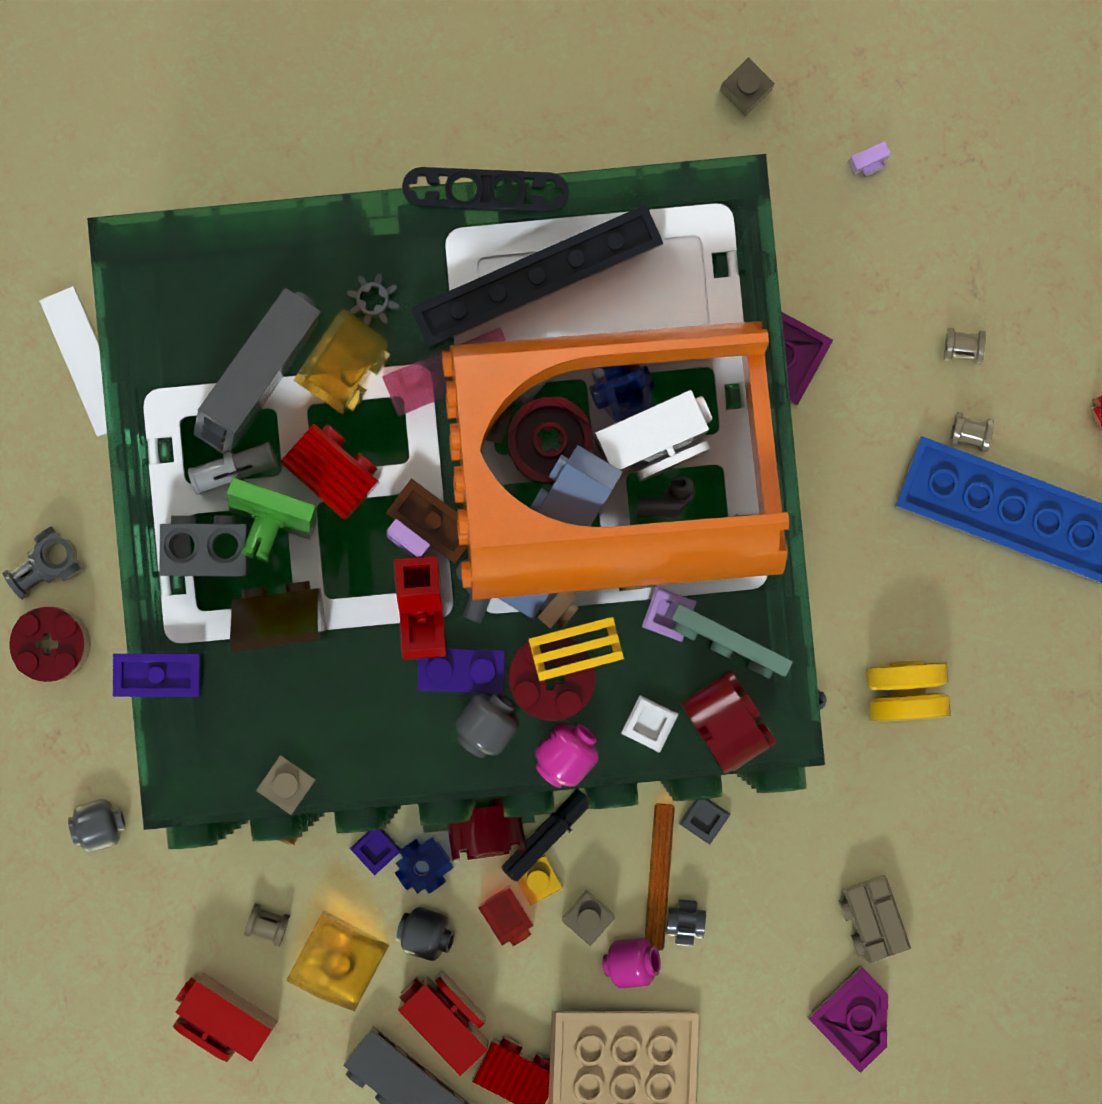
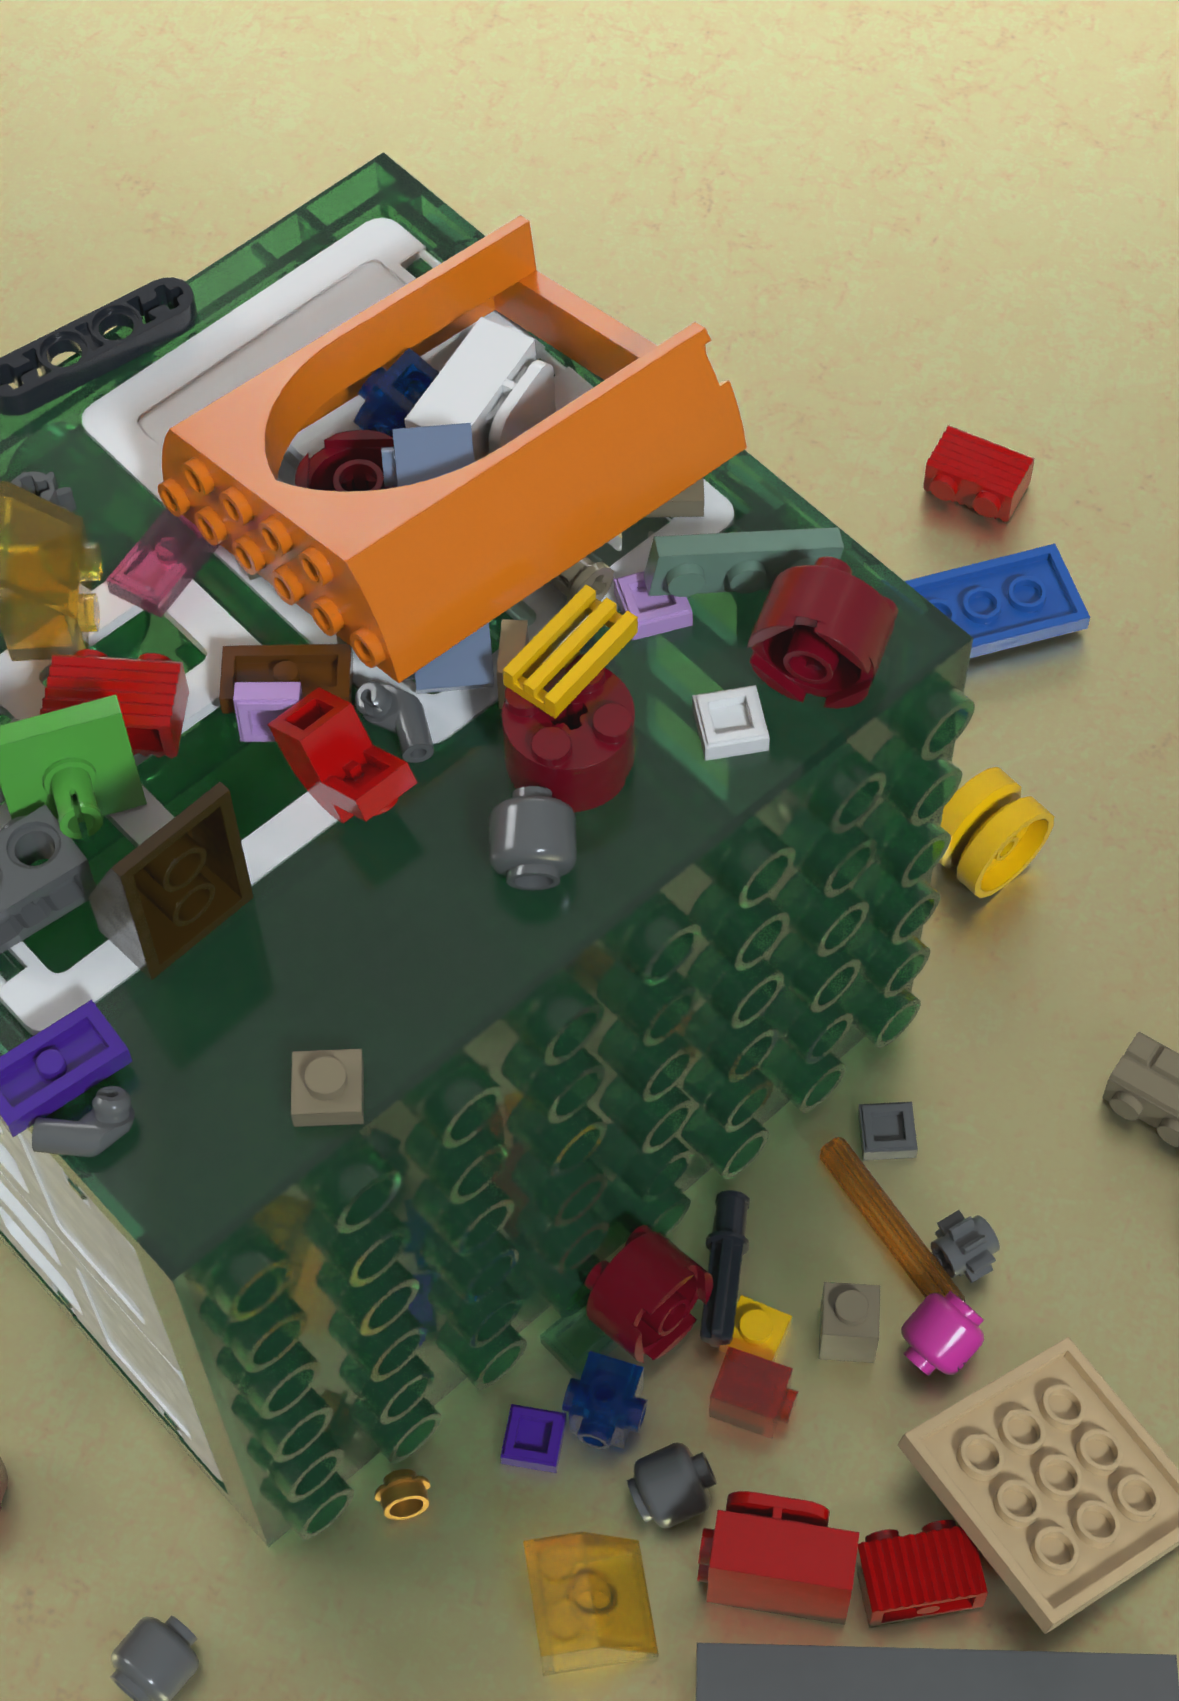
camera: 30 degrees left, 30 degrees down
dark tan bush [244,903,290,947] -> none
black plate [411,204,664,349] -> none
dark purple plate [417,649,505,694] -> none
dark pink head [535,723,599,788] -> none
none -> dark grey arm [32,1086,135,1157]

